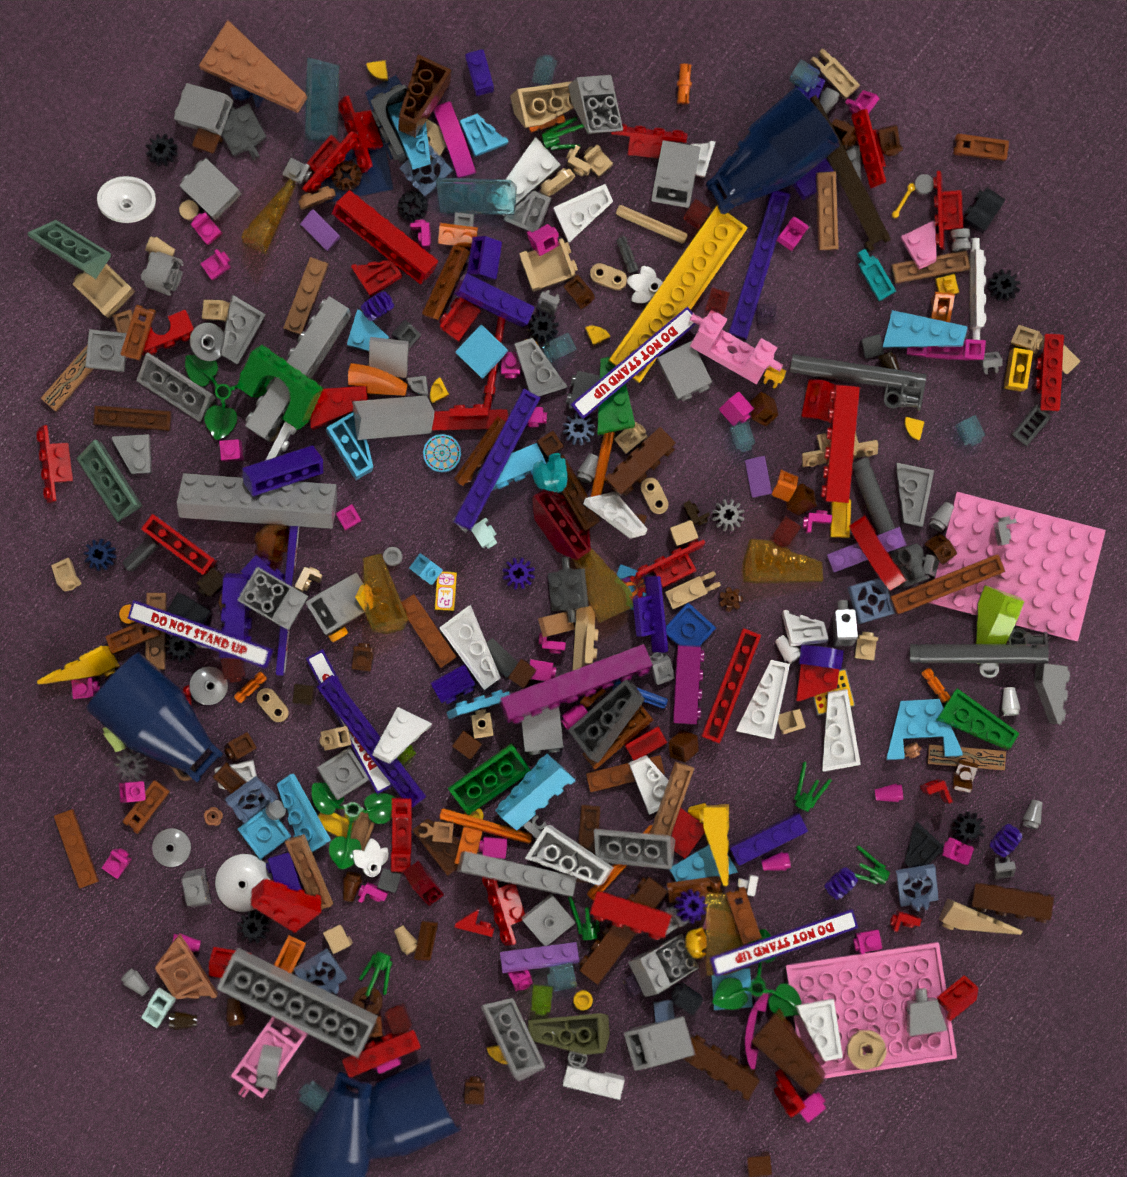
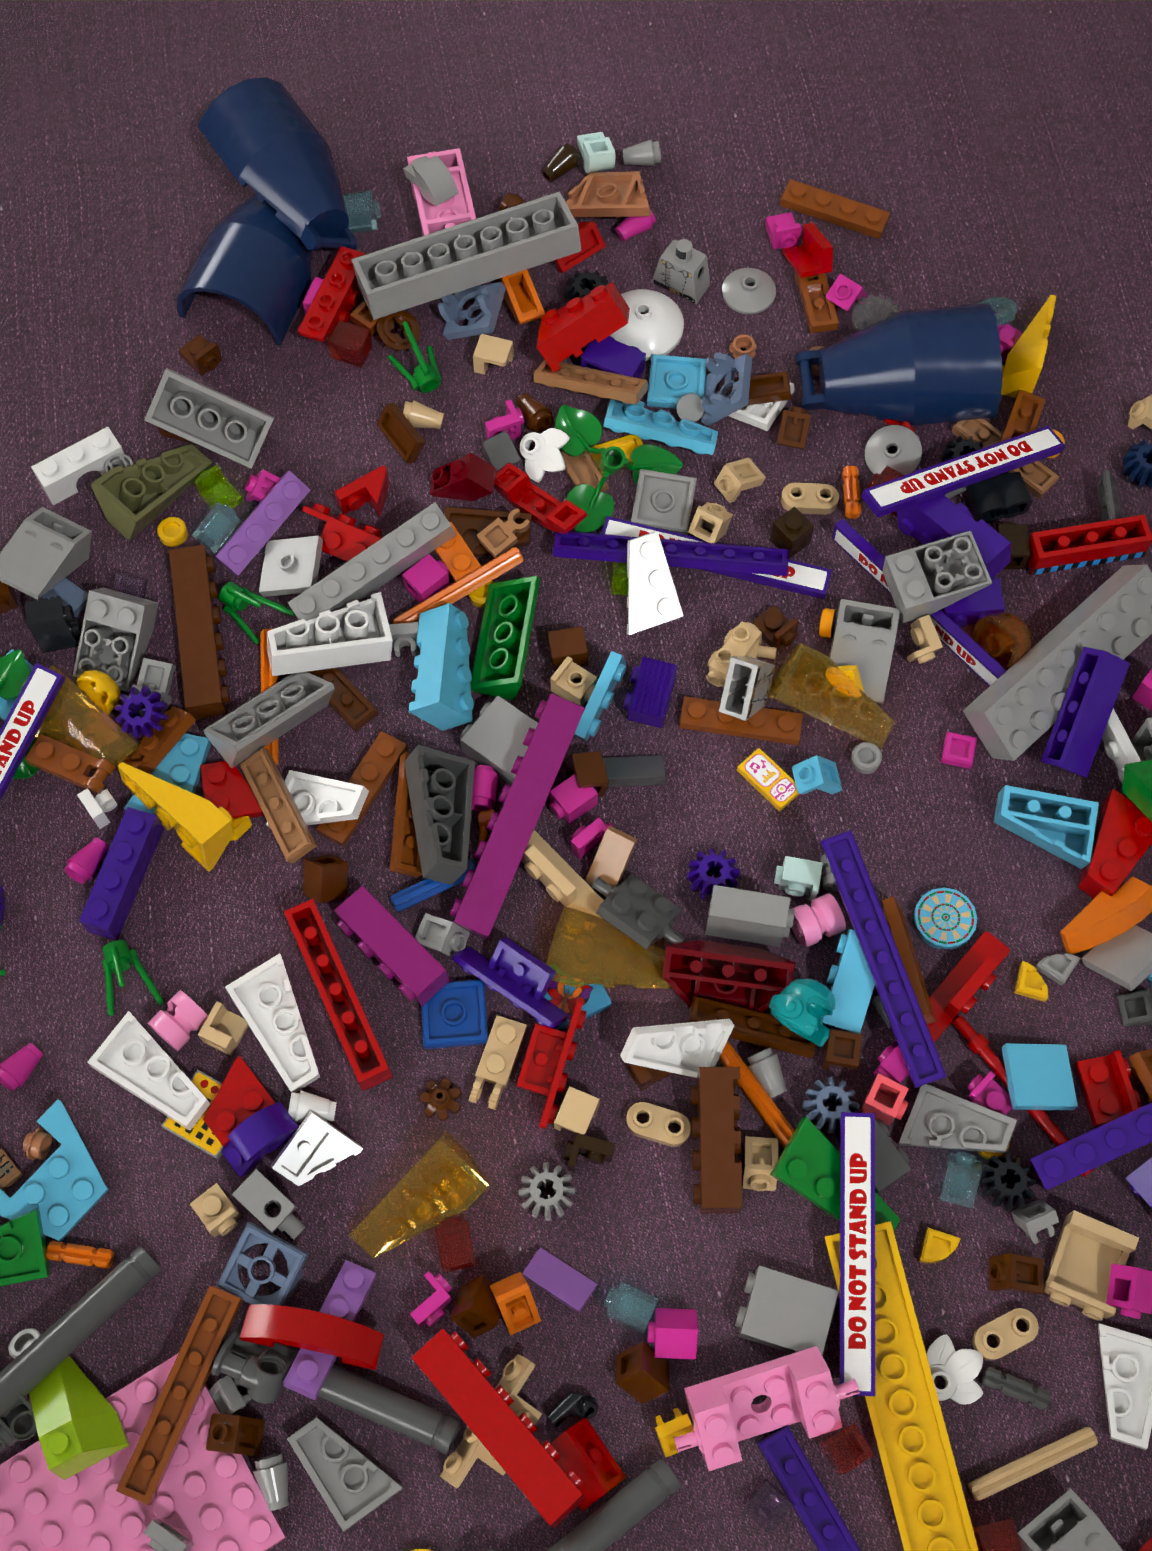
camera: 130 degrees right, 20 degrees down
light grey slope [352,395,435,440] -> none
white wing [440,605,501,690] -> none
red brick [590,890,672,940] -> none
red panel [625,726,667,761] -> none
yellow tile [830,499,851,538] -> none
none -> bright pink wheel [148,990,208,1052]
none -> black arm [545,1392,598,1427]
none -> light grey brick [705,885,795,947]
none -> tan brick [706,621,777,687]
none -> tan bracket [714,458,766,503]
none -> light grey torso [719,656,775,721]
none -> red panel [782,223,833,278]
none -> bright pink wheel [792,893,846,948]
none -> coral brick [860,1073,909,1126]
none -> clear light blue gear [978,297,1018,325]

